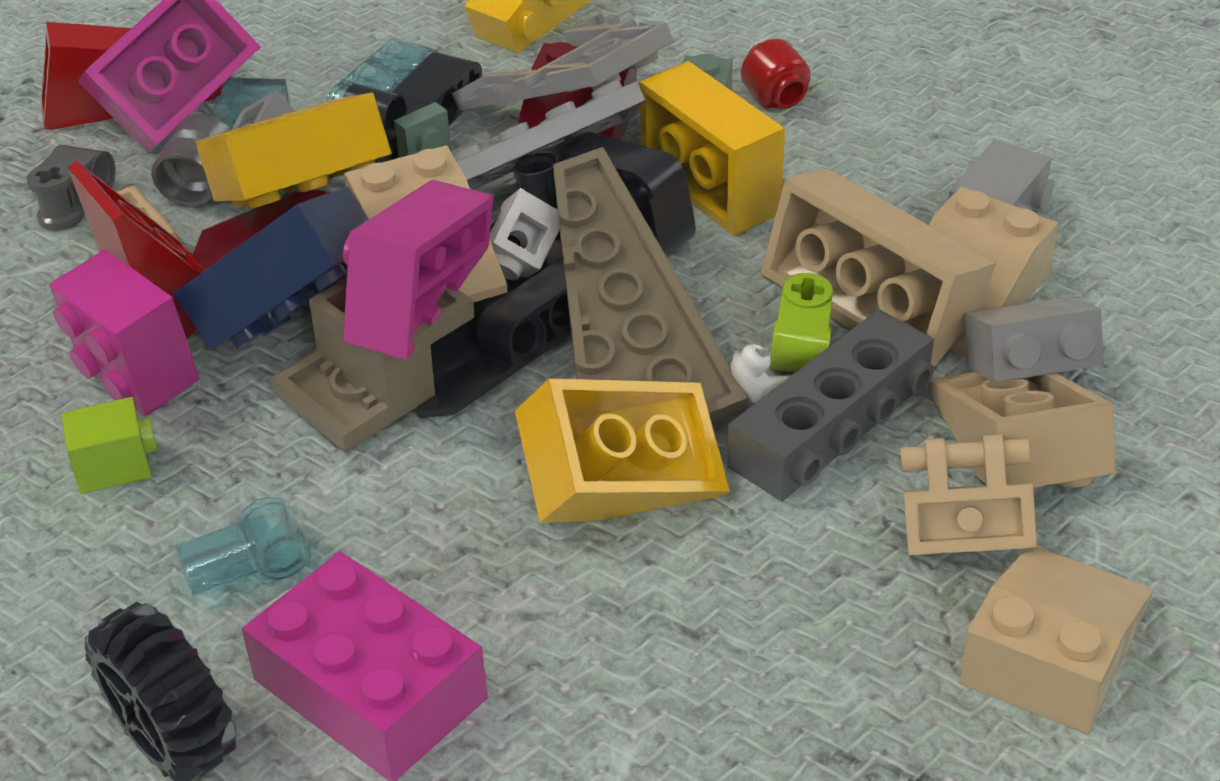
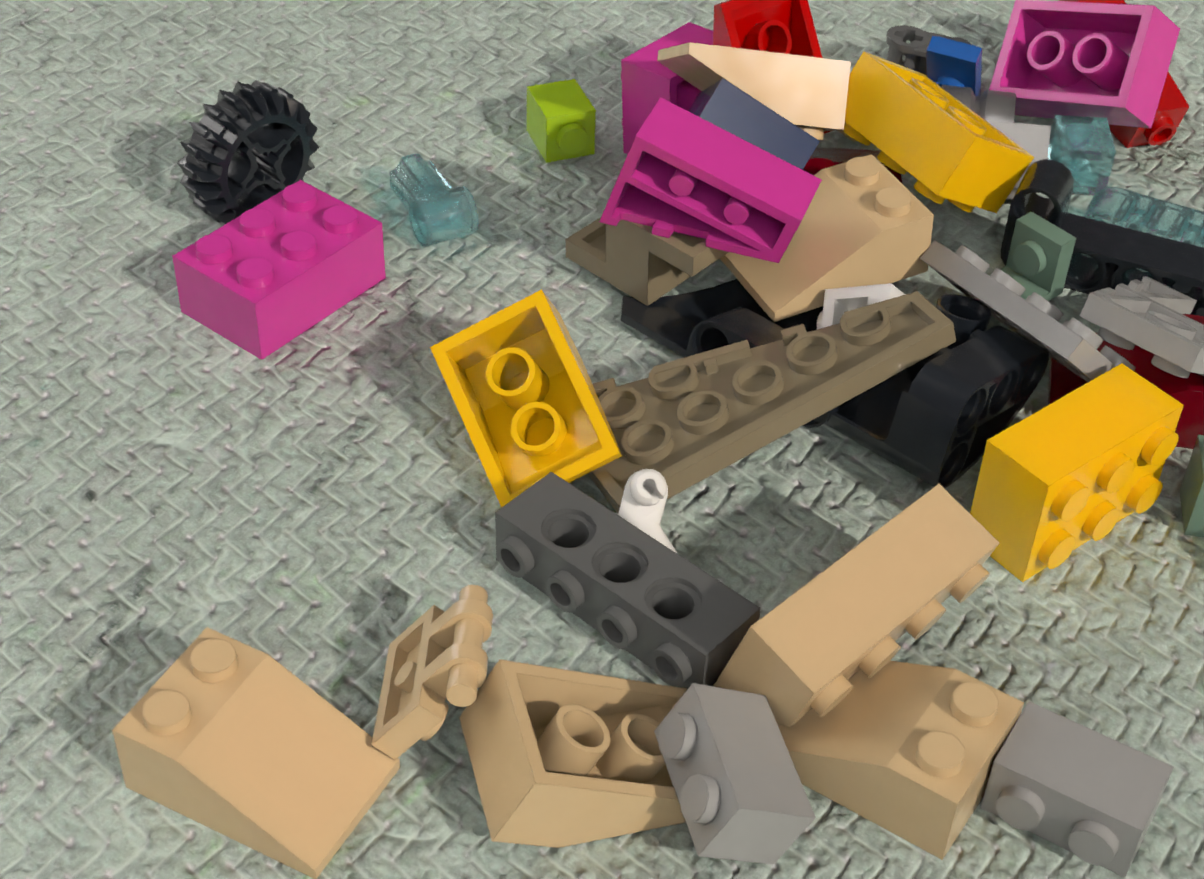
camera: 85 degrees right, 0 degrees up
lime piece [769,272,833,373] -> none
none -> tan slope [657,42,851,141]
none -> blue plate [926,36,982,97]

